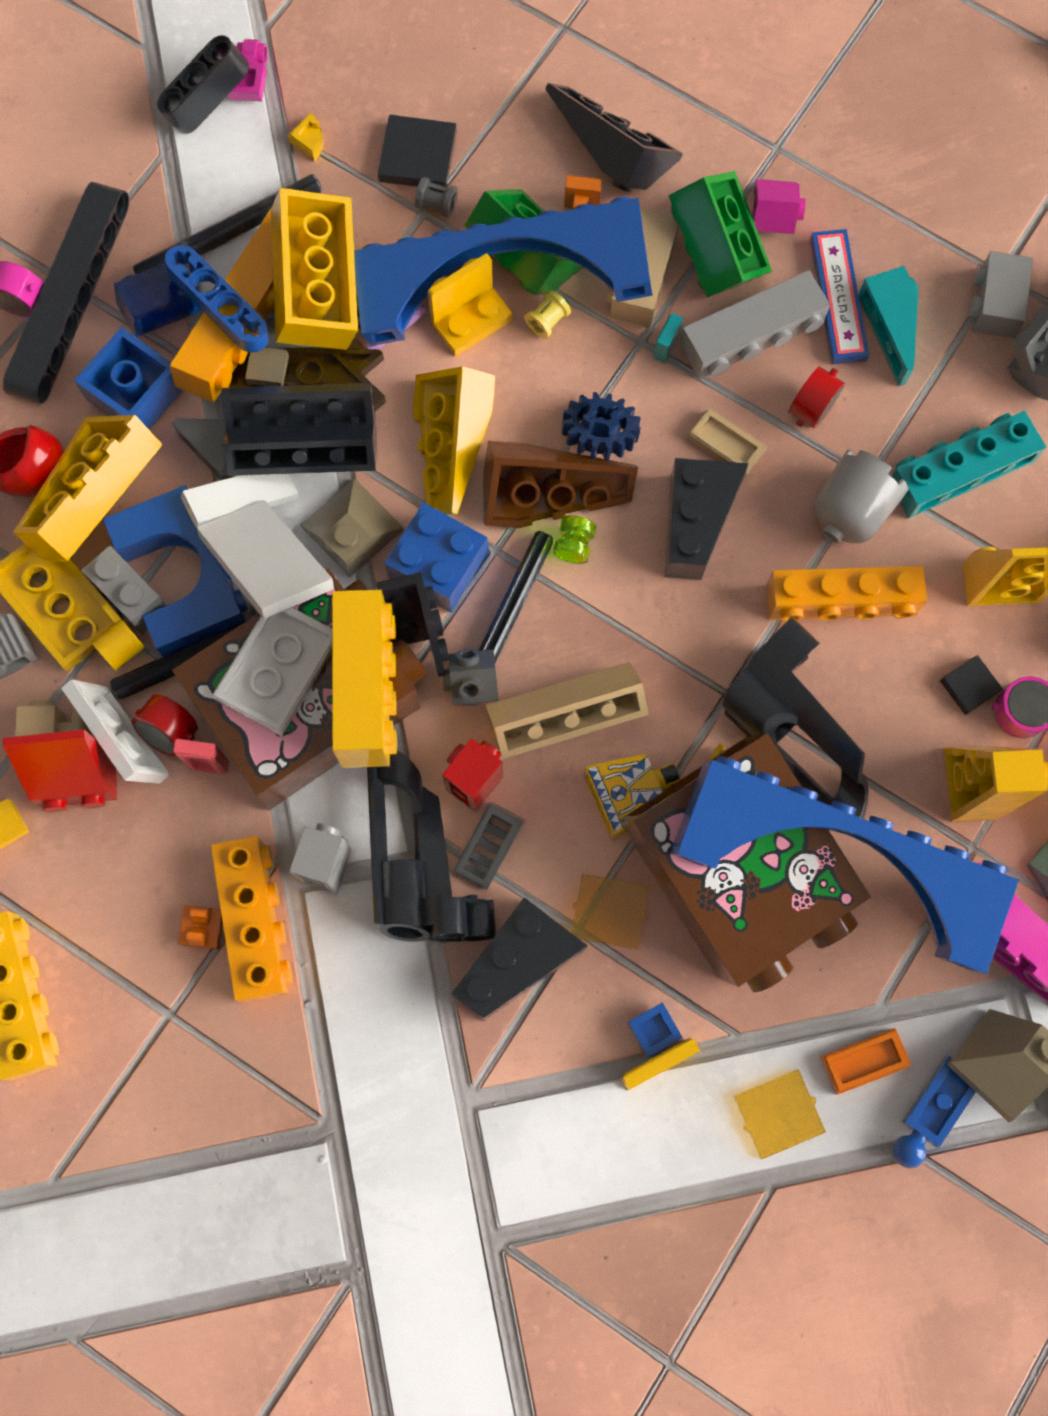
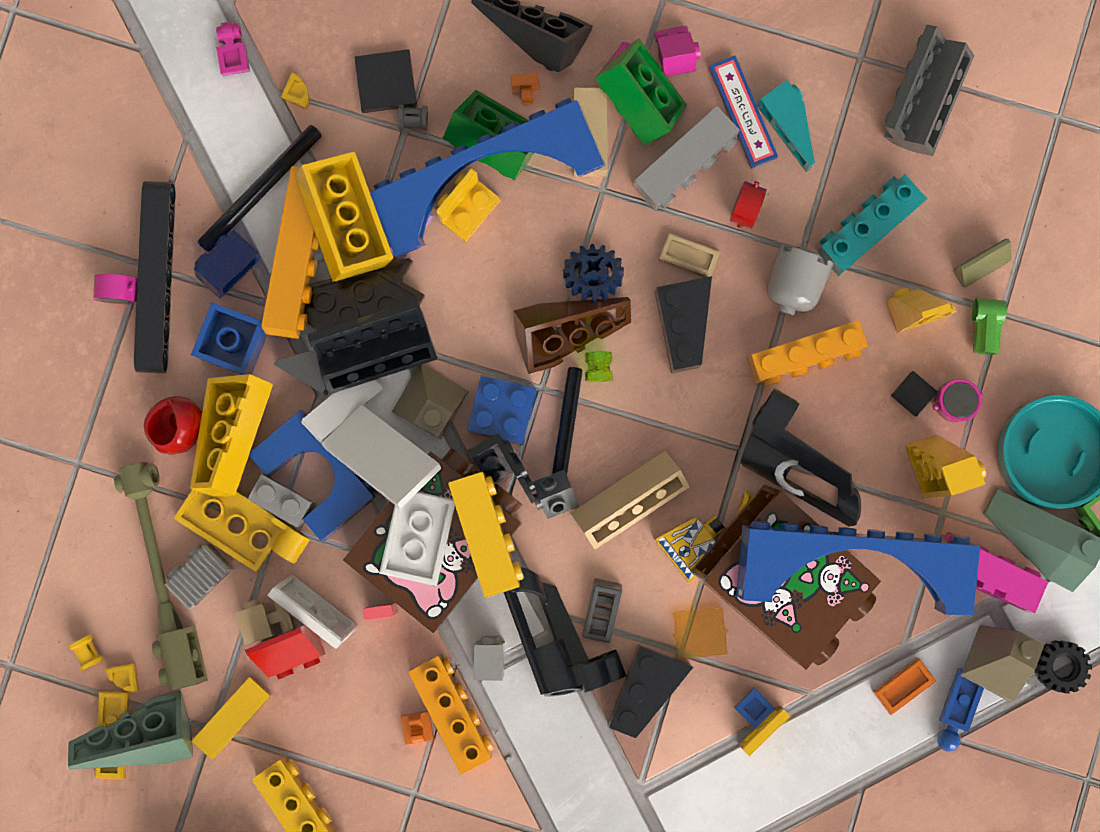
camera: 15 degrees left, 10 degrees up
black axle [110,622,245,699] -> none
red piece [131,694,198,756] -> none
black beam [157,35,249,134] -> none
blue beam [165,245,269,353] -> none
dark tan tile [245,347,289,386] -> none
yellow wedge [413,366,495,515] -> none
red brick [442,738,504,813] -> none
light yellow bush [524,290,571,339] -> none
teal tile [653,313,684,364] -> none
clear yellow piece [734,1069,826,1160] -> none
light grey brick [969,251,1033,338] -> none

